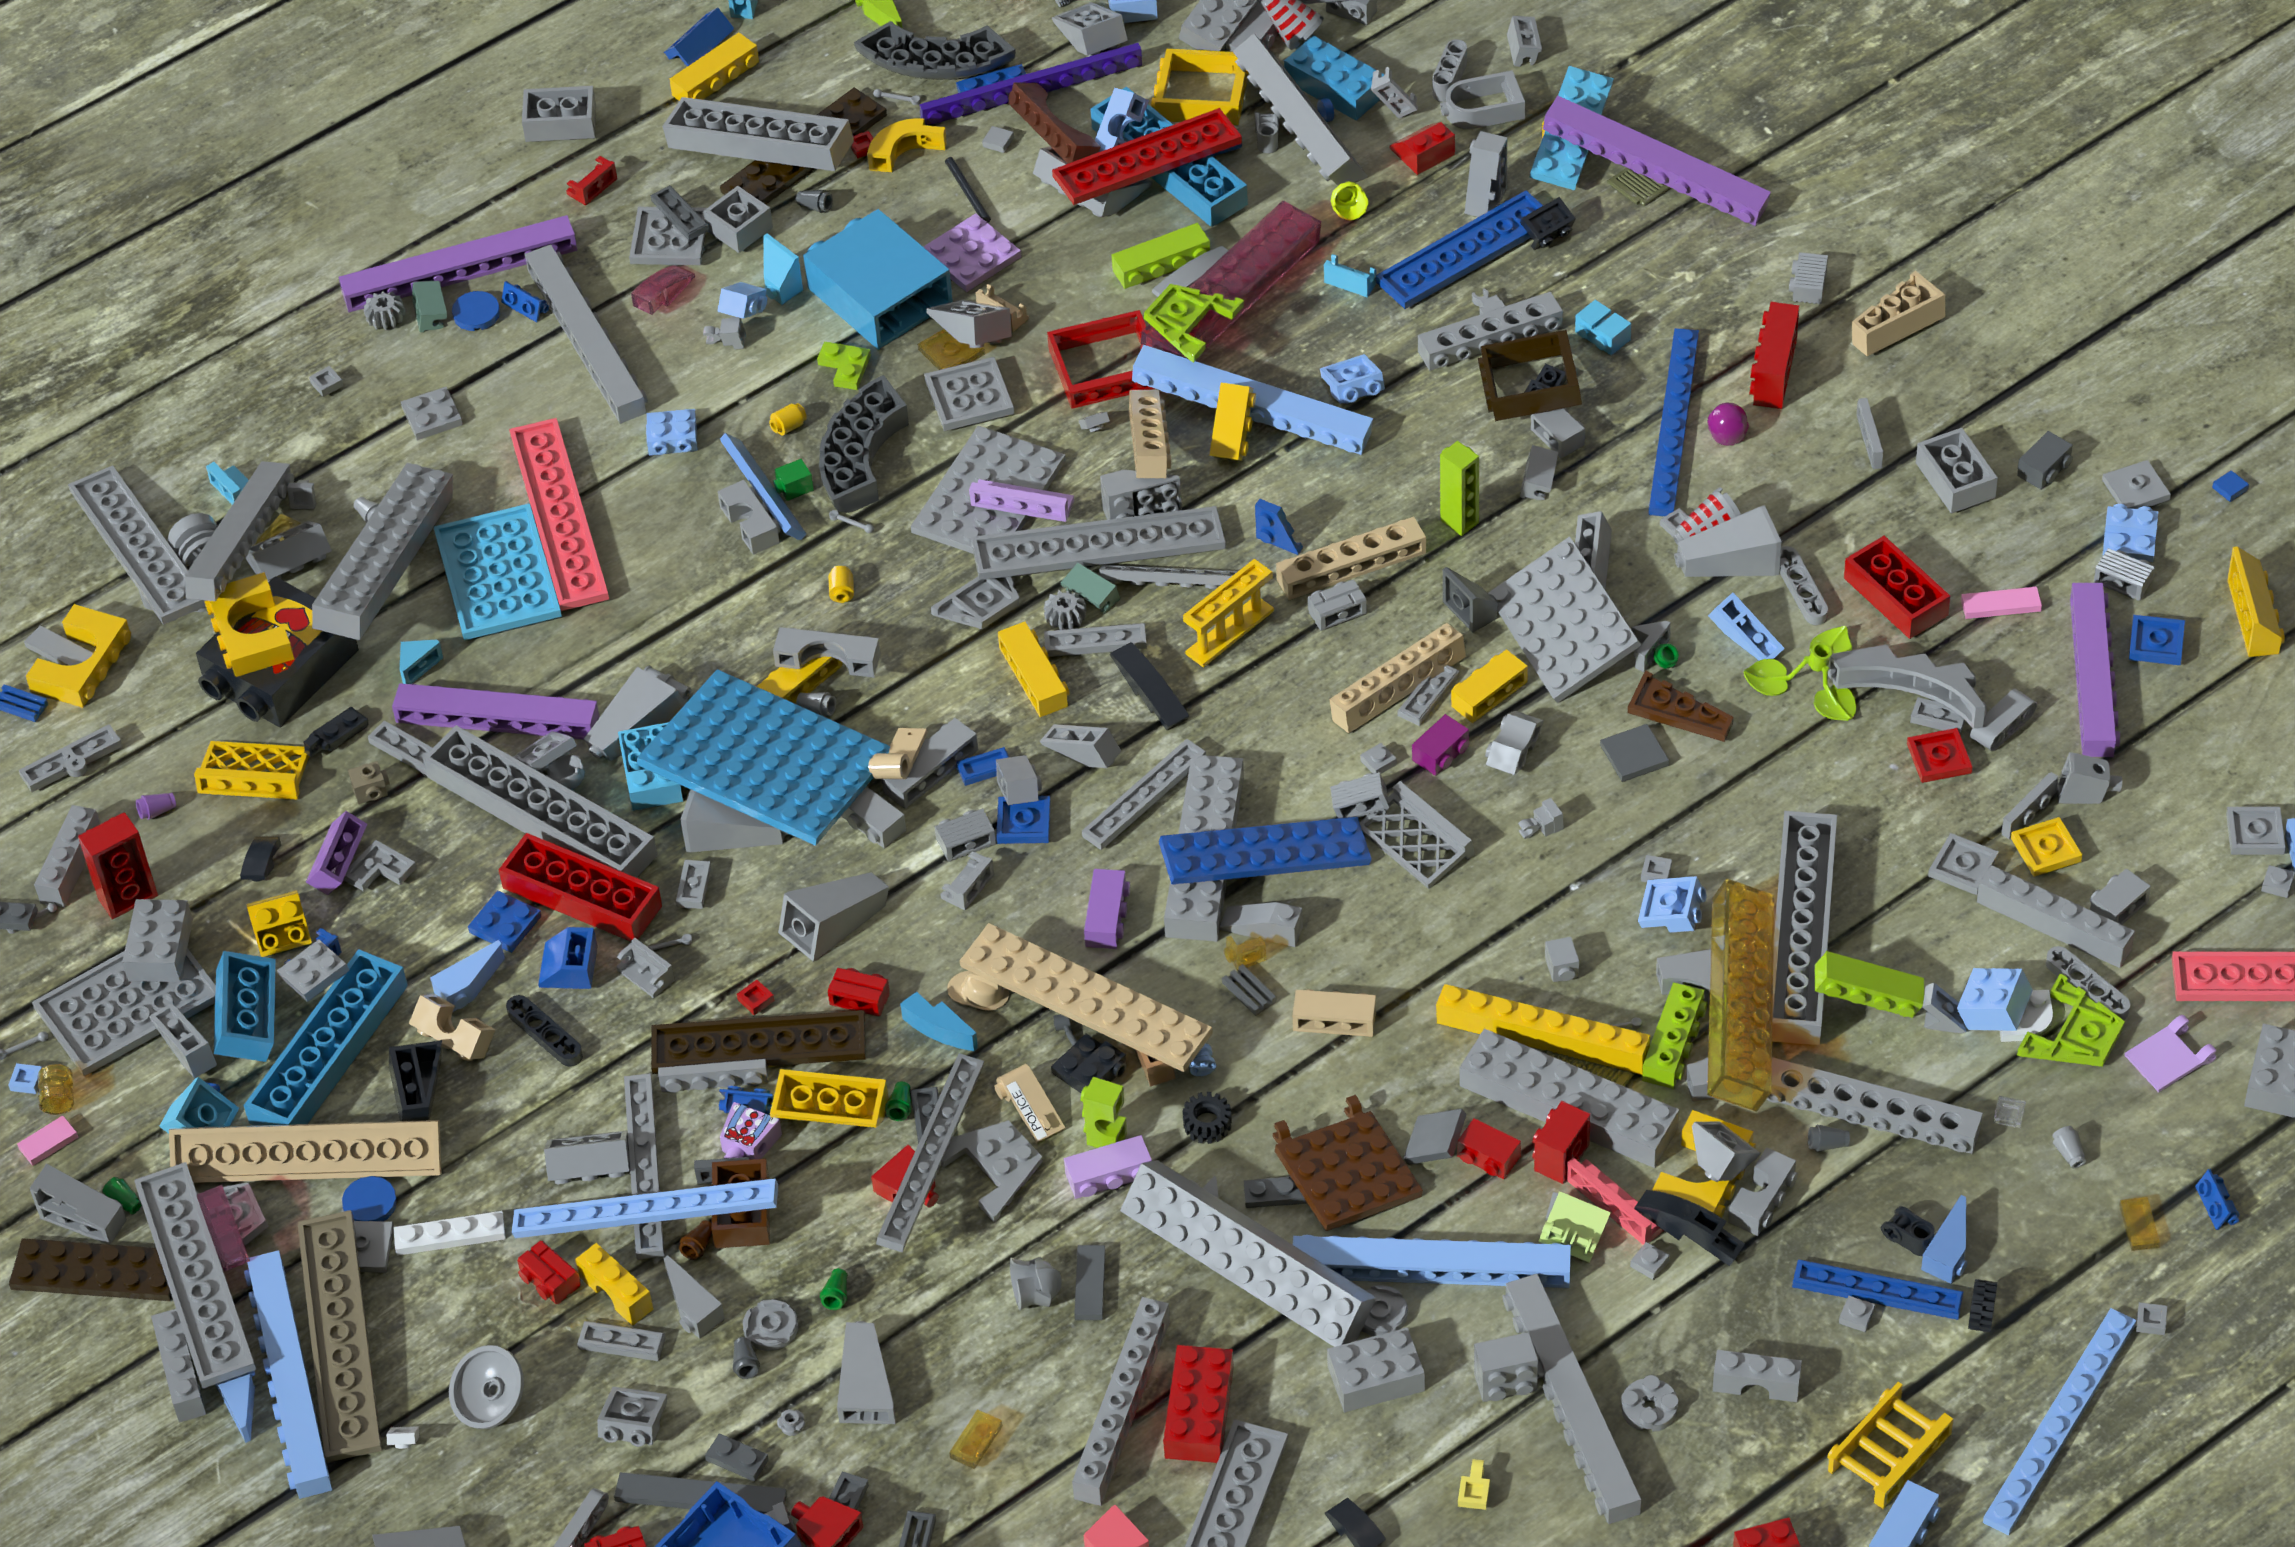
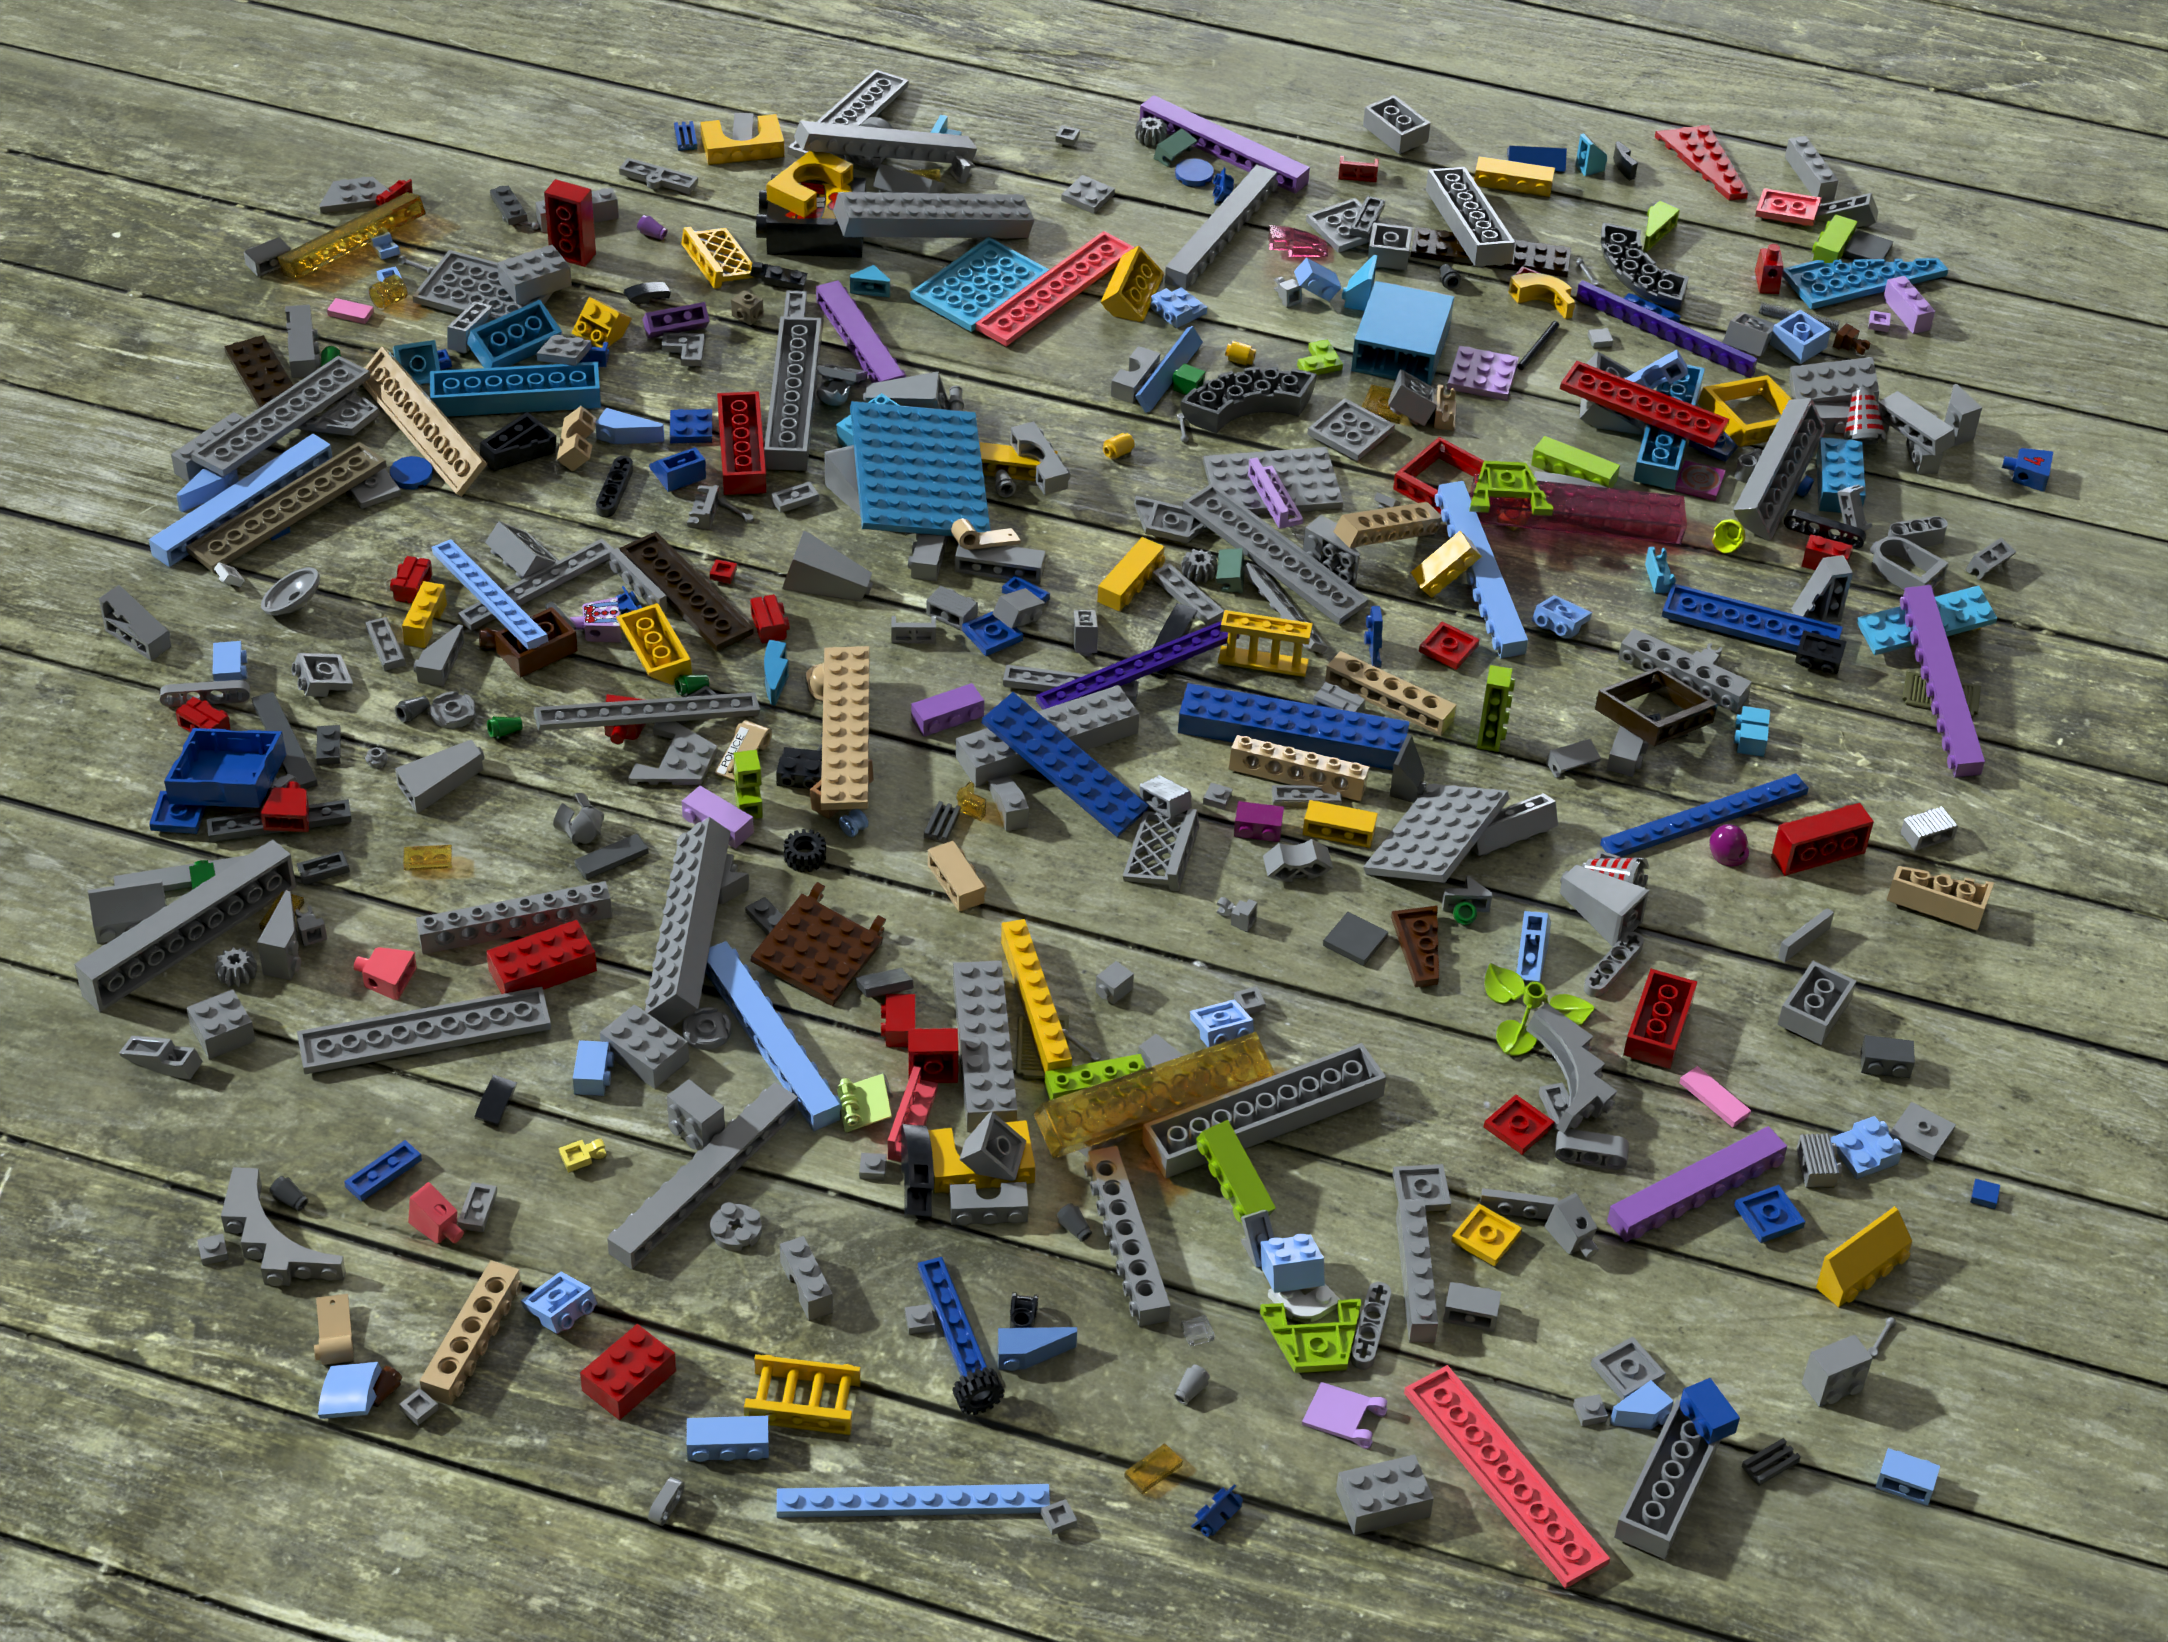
camera: 50 degrees right, 5 degrees down
clear pink slope [196,1185,250,1272] -> none
white plate [394,1211,506,1256] -> none
copper arch [1008,82,1101,164] -> none
none -> light blue brick [213,641,248,681]
none -> light blue brick [573,1040,614,1096]
none -> dark purple plate [1036,621,1240,710]
none -> yellow slope [1100,246,1165,322]
none -> blue brick [1178,683,1410,770]
none -> red plate [1419,621,1480,670]
none -> tile [1675,460,1726,501]
none -> black beam [1783,509,1866,549]

